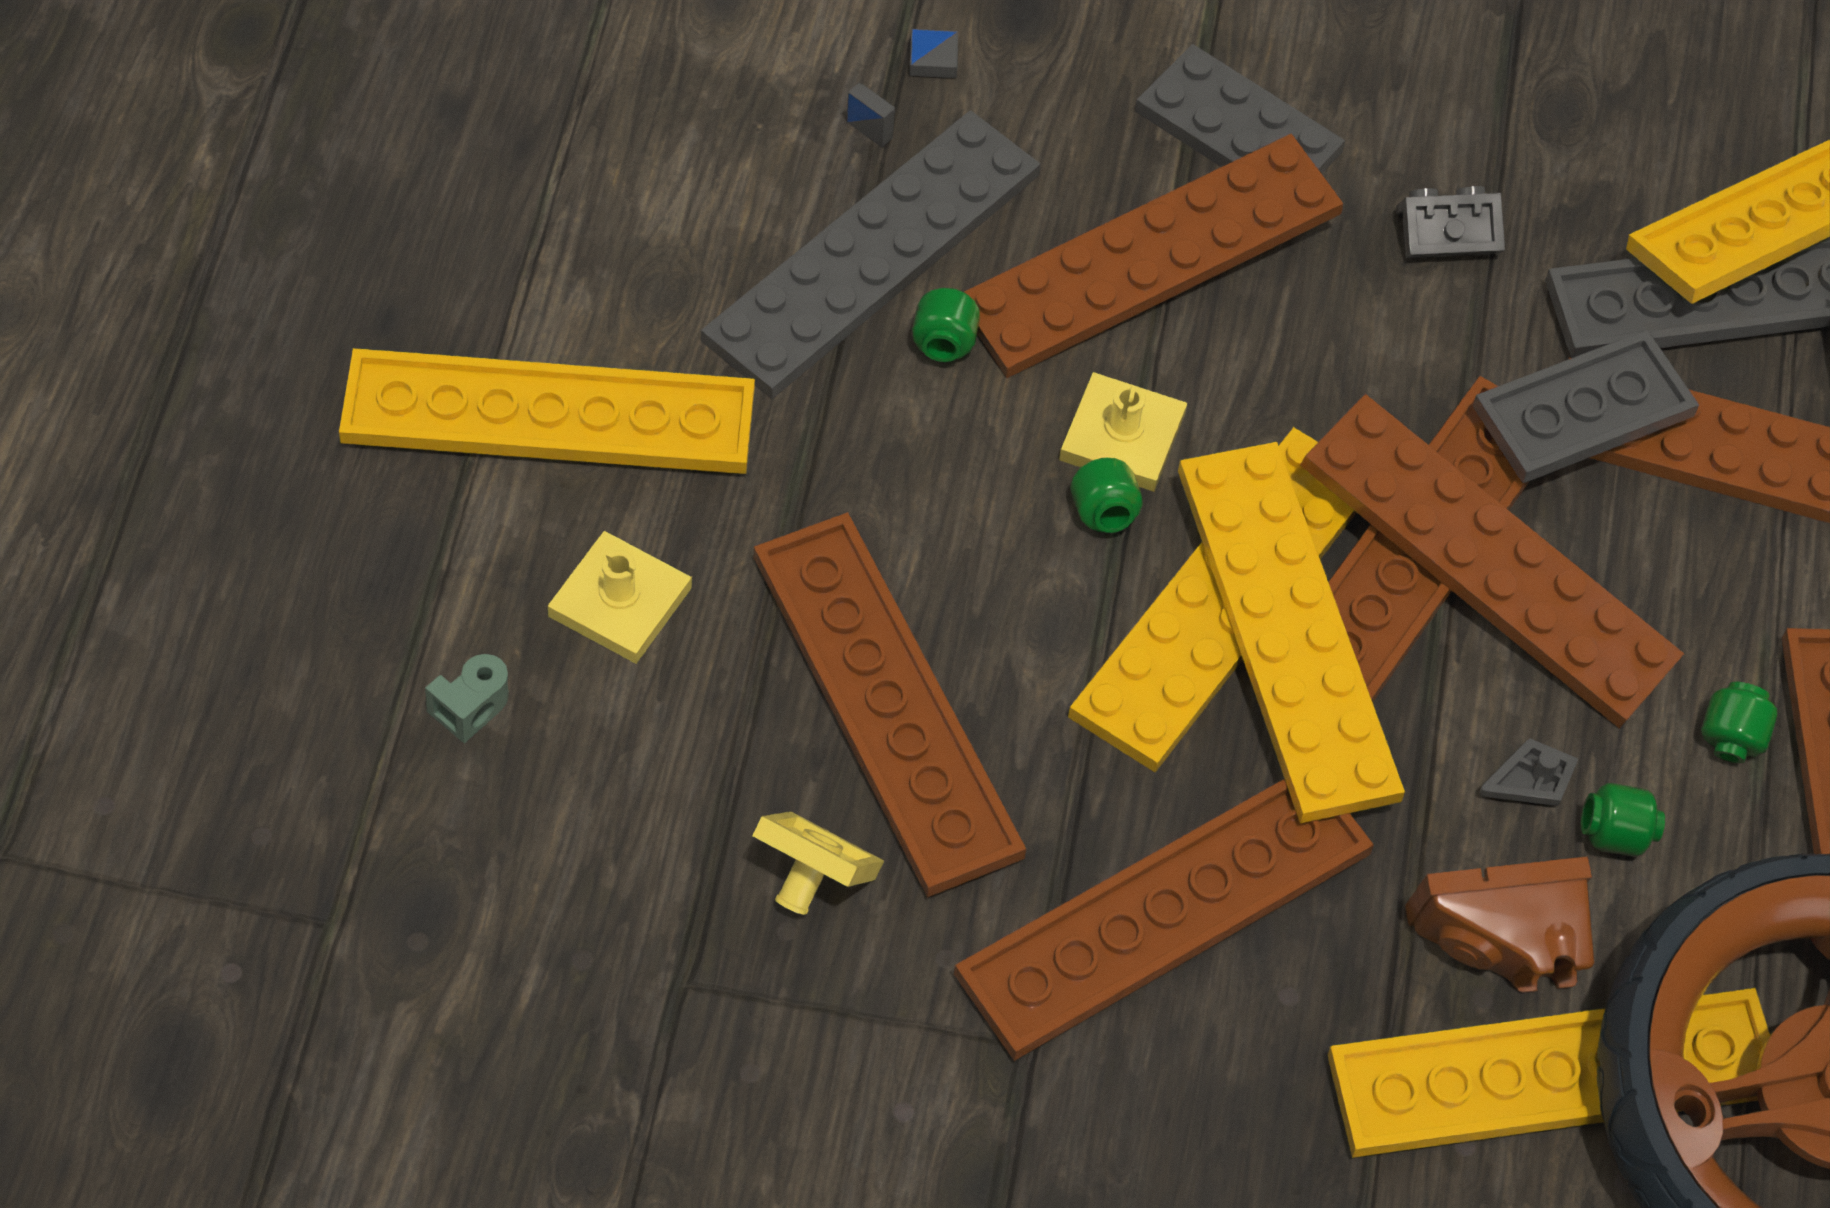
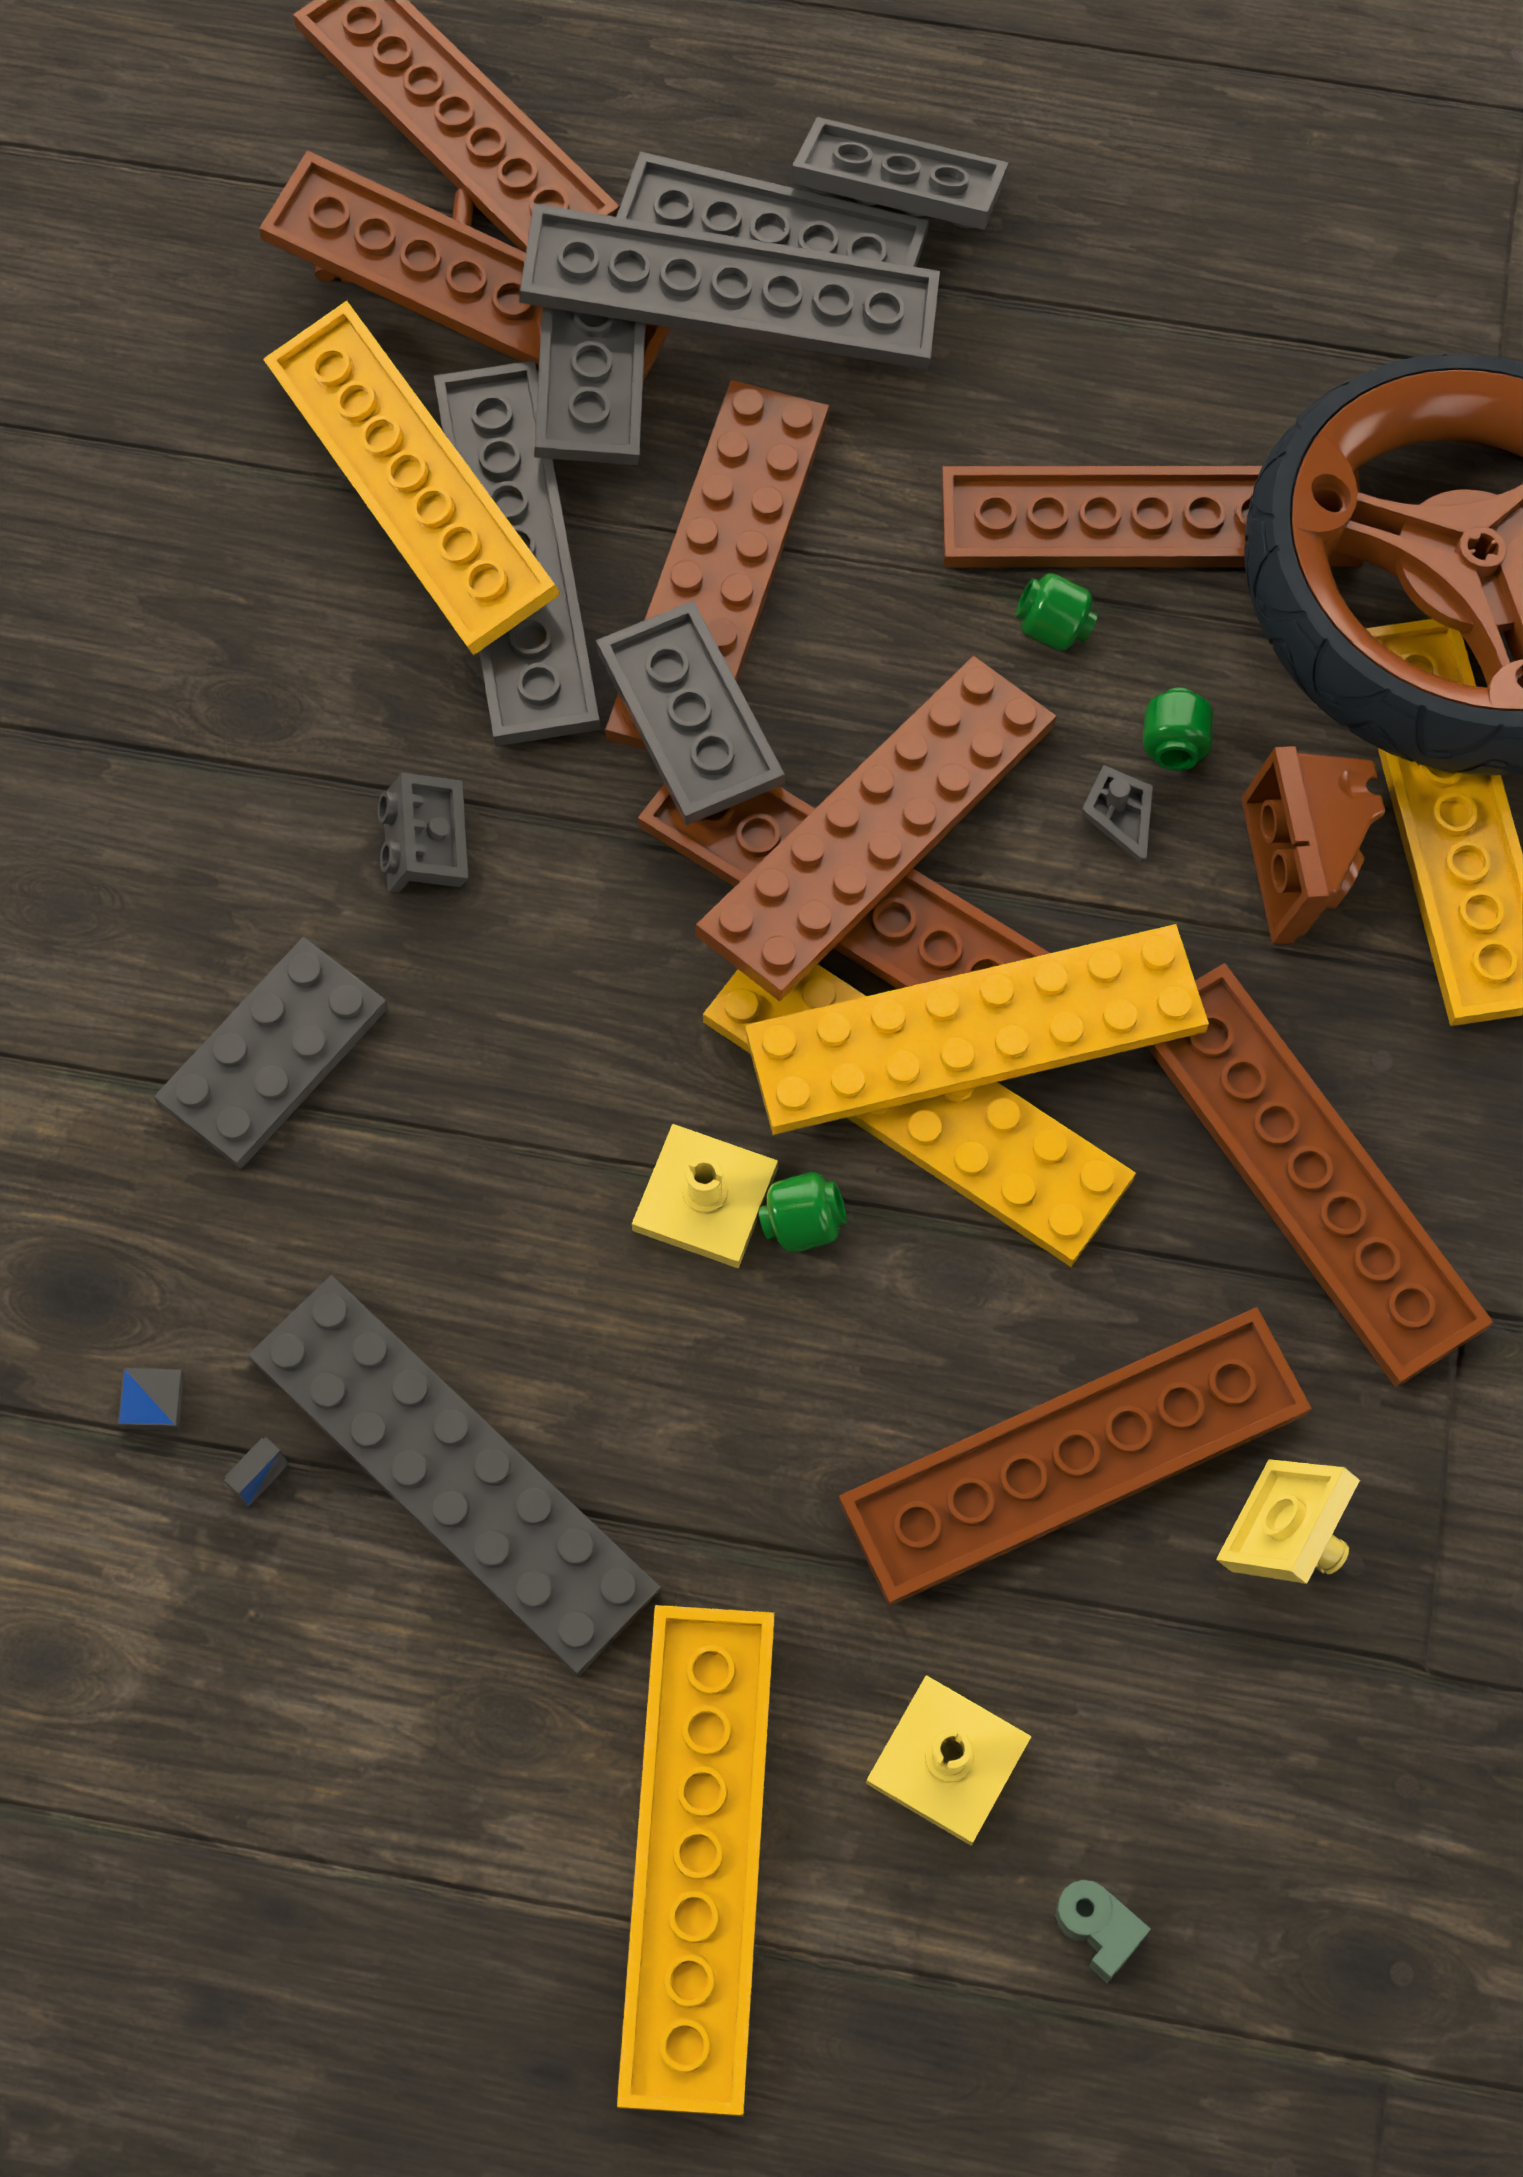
camera: 85 degrees left, 10 degrees up
green head [912,288,980,362] -> none
dark orange plate [964,133,1343,378] -> none

